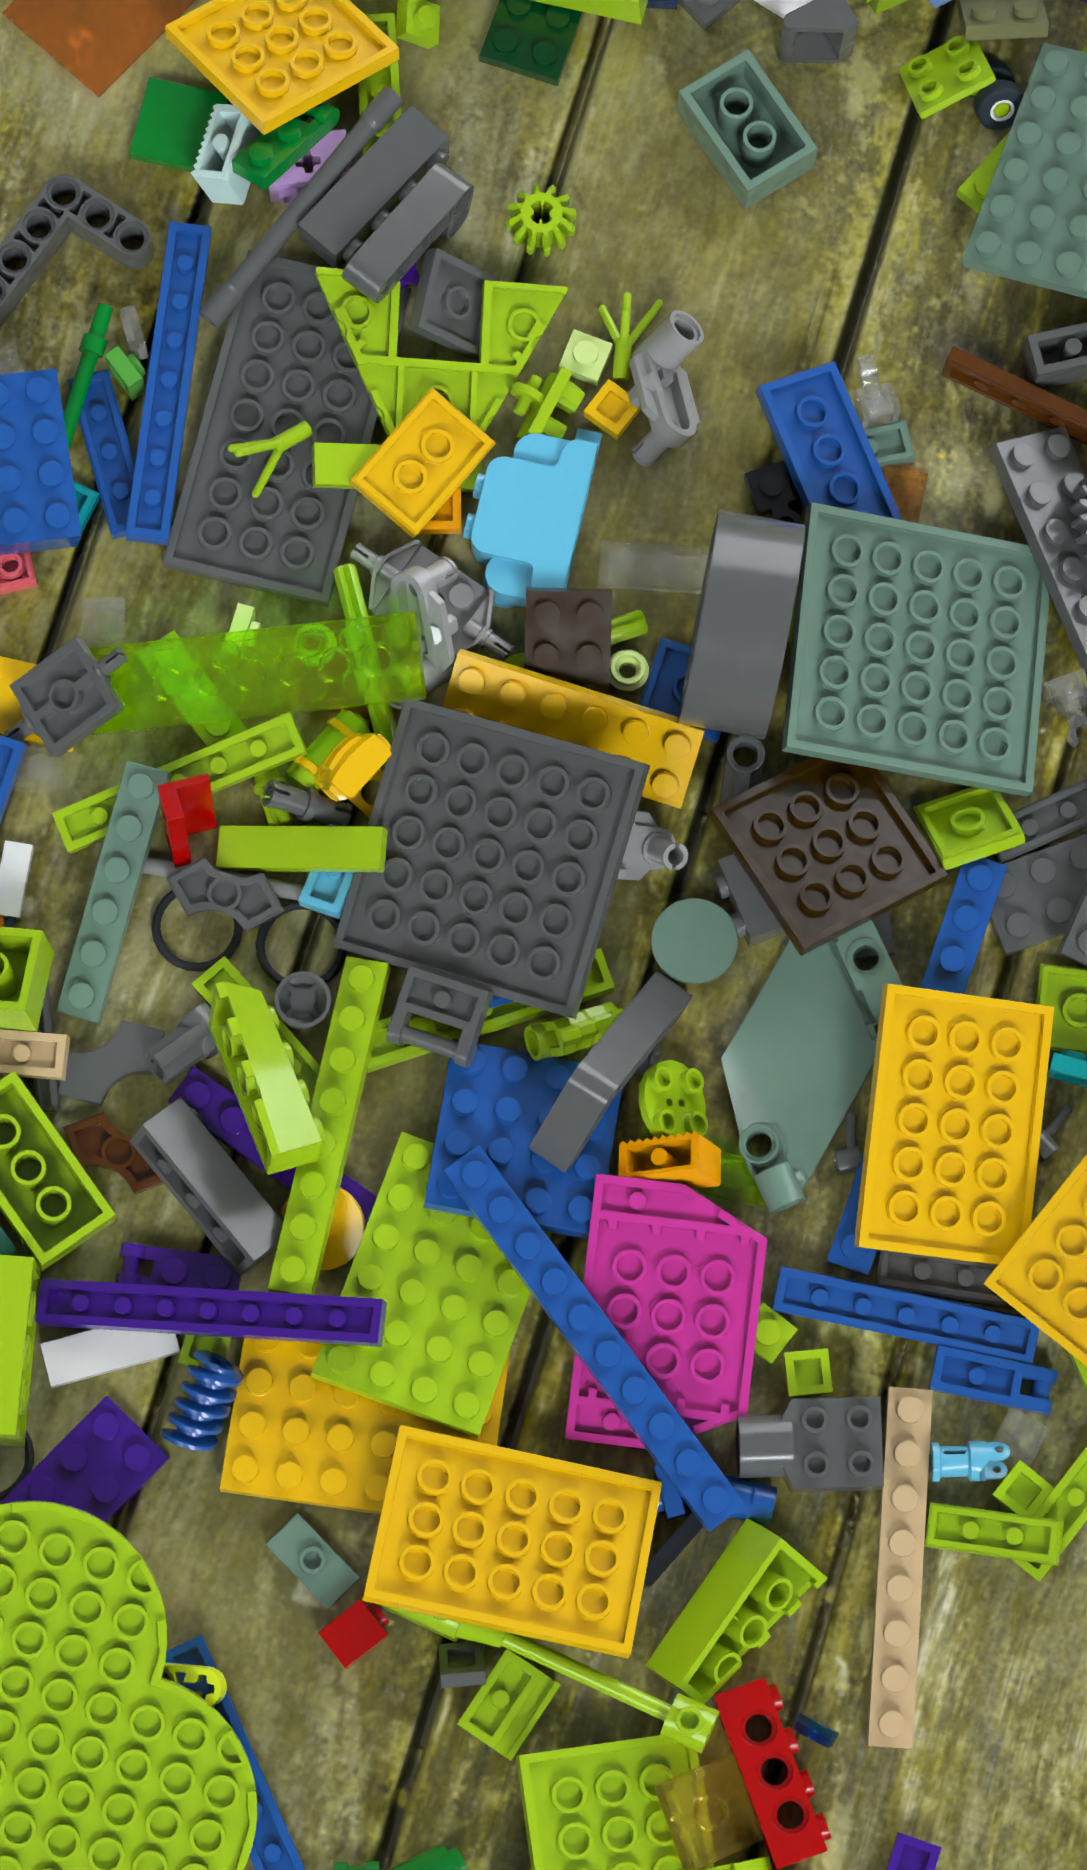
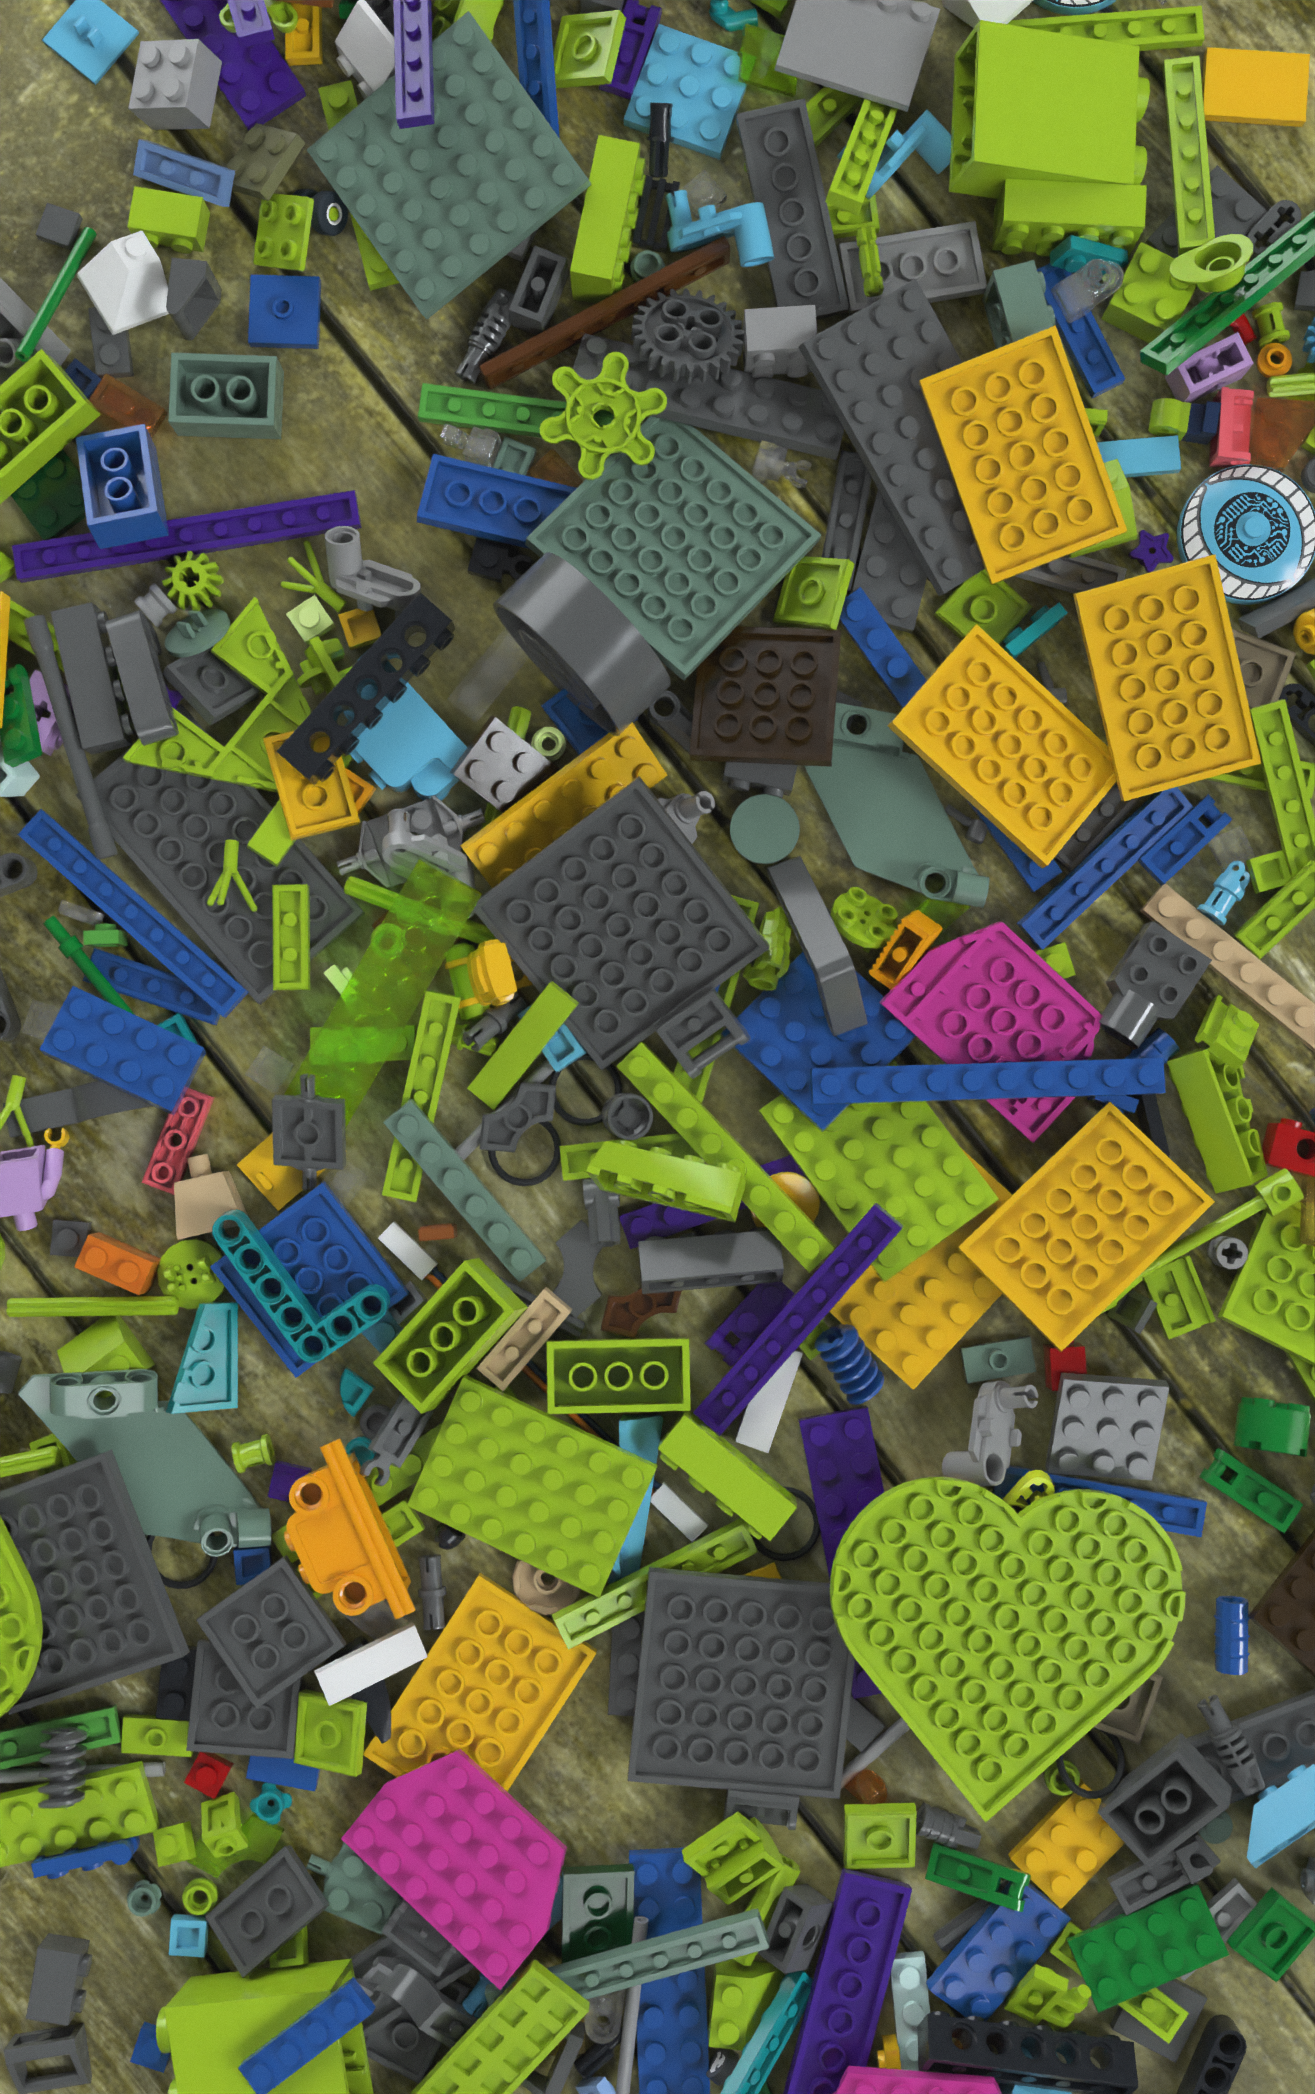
camera: 50 degrees left, 10 degrees up
red panel [157,773,217,868] -> none
lime plate [783,1348,833,1398] -> none
none -> dark purple plate [12,490,362,583]
none -> blue brick [76,424,169,549]
none -> clear orange plate [89,373,168,438]
none -> light grey wheel [134,582,178,627]
none -> sand green piece [165,609,230,657]
none -> blue plate [248,274,321,349]
none -> lime tile [272,884,310,991]
none -> black brick [277,592,455,785]
none -> bright green plate [418,383,614,442]
none -> dark orange tile [418,1223,458,1241]
none -> dark grey hinge [455,288,514,385]
none -> lime plate [540,352,667,480]
none -> light grey piece [942,1381,1038,1486]
none -> plate [1045,1373,1169,1480]
none -> lime plate [1195,994,1259,1070]
none -> light grey bush [1207,1236,1248,1269]

